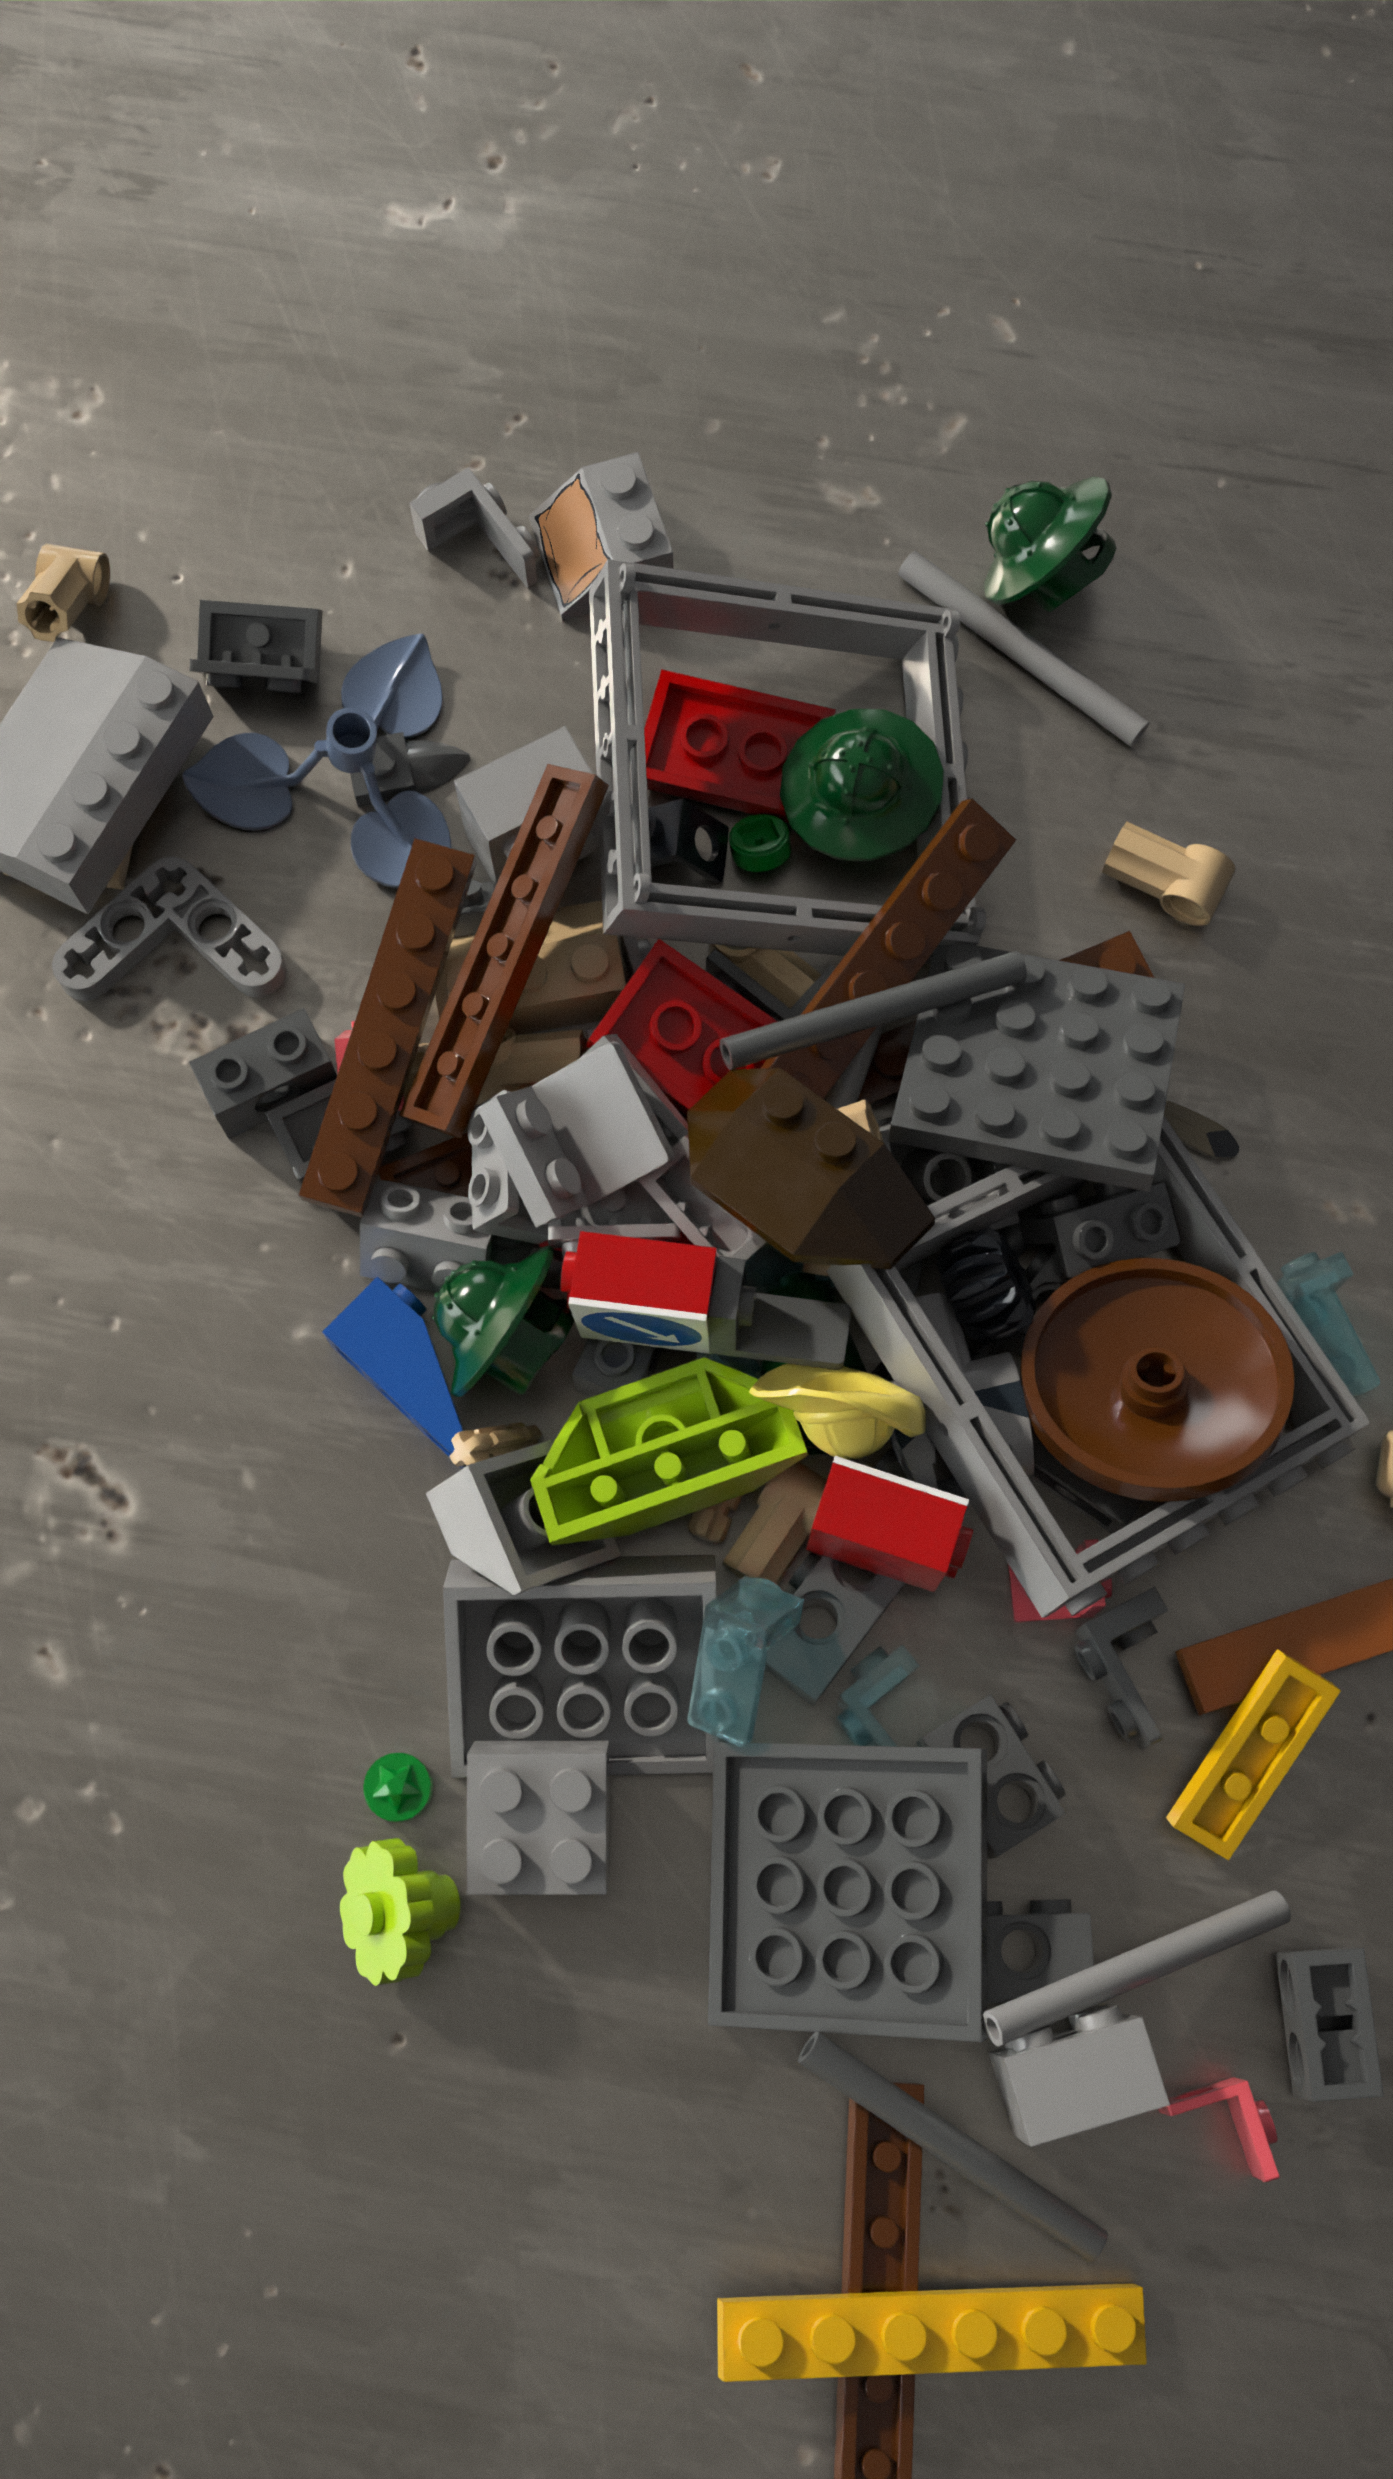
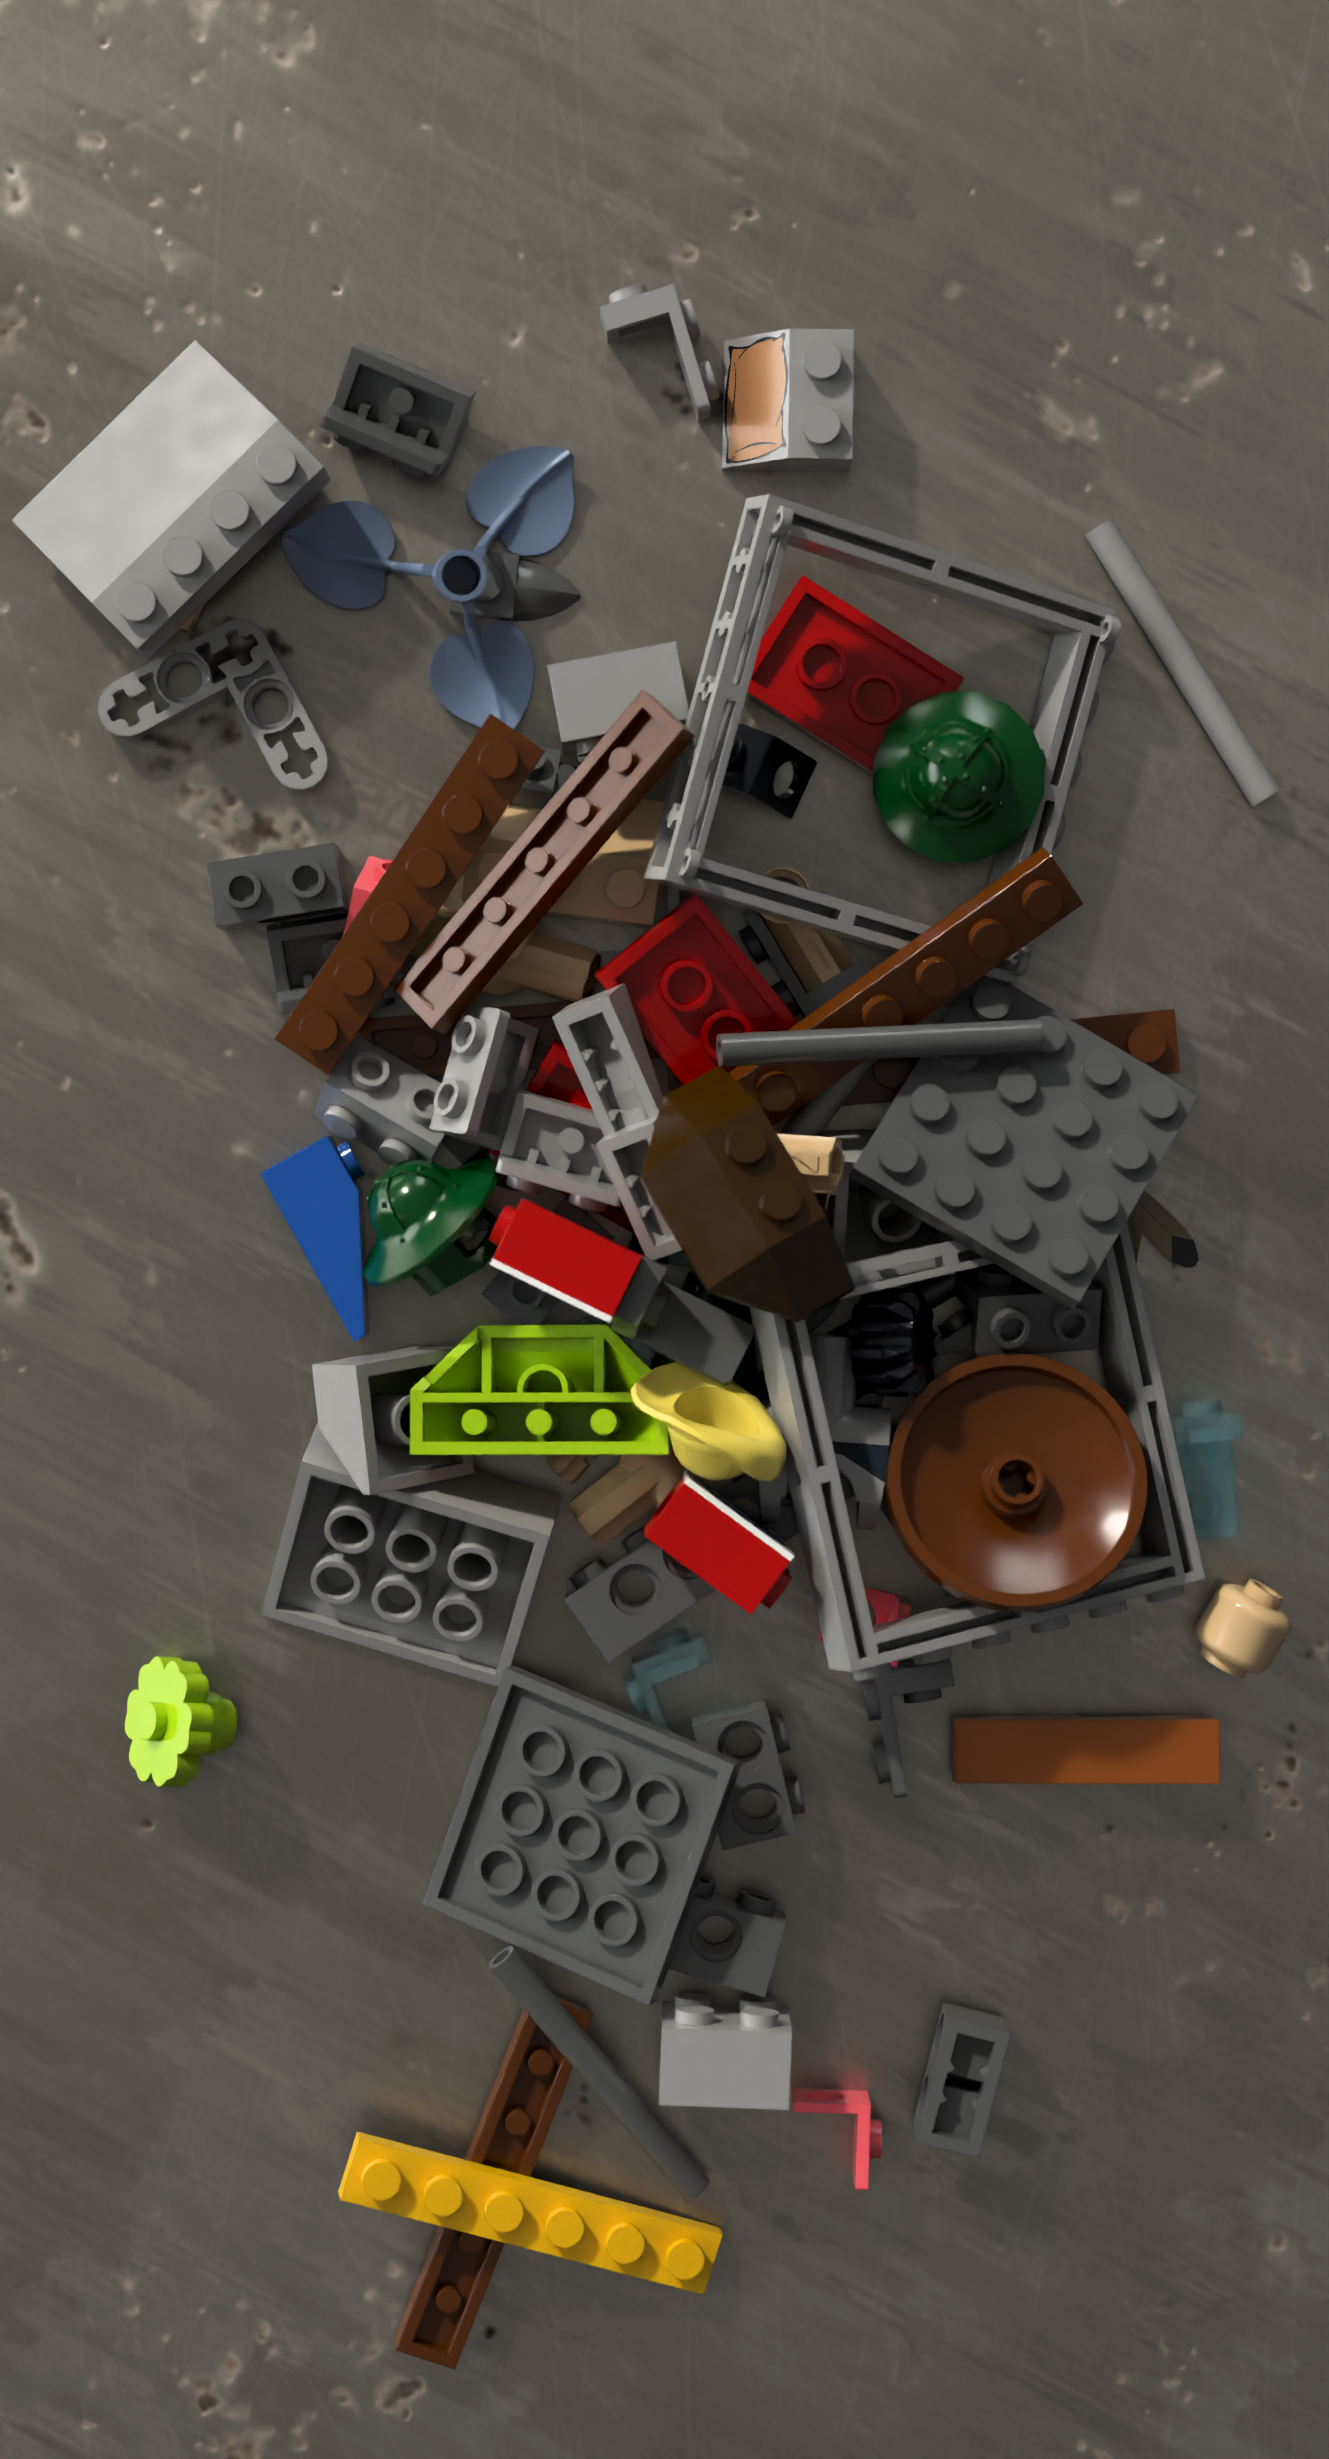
camera: 15 degrees right, 15 degrees up
tan piece [16,543,110,642] -> none
green tile [363,1753,433,1823] -> none
tan axle [450,1422,542,1467] -> none
light grey brick [467,1741,610,1895] -> none
light grey bracket [477,1041,675,1228] -> none
clear light blue bracket [687,1576,804,1747] -> none
green tile [729,814,791,872] -> none
light grey piece [983,1890,1291,2047] -> none
dark green helmet [984,476,1117,612] -> none
tan piece [1102,821,1235,926] -> none
yellow plate [1166,1649,1341,1861] -> none

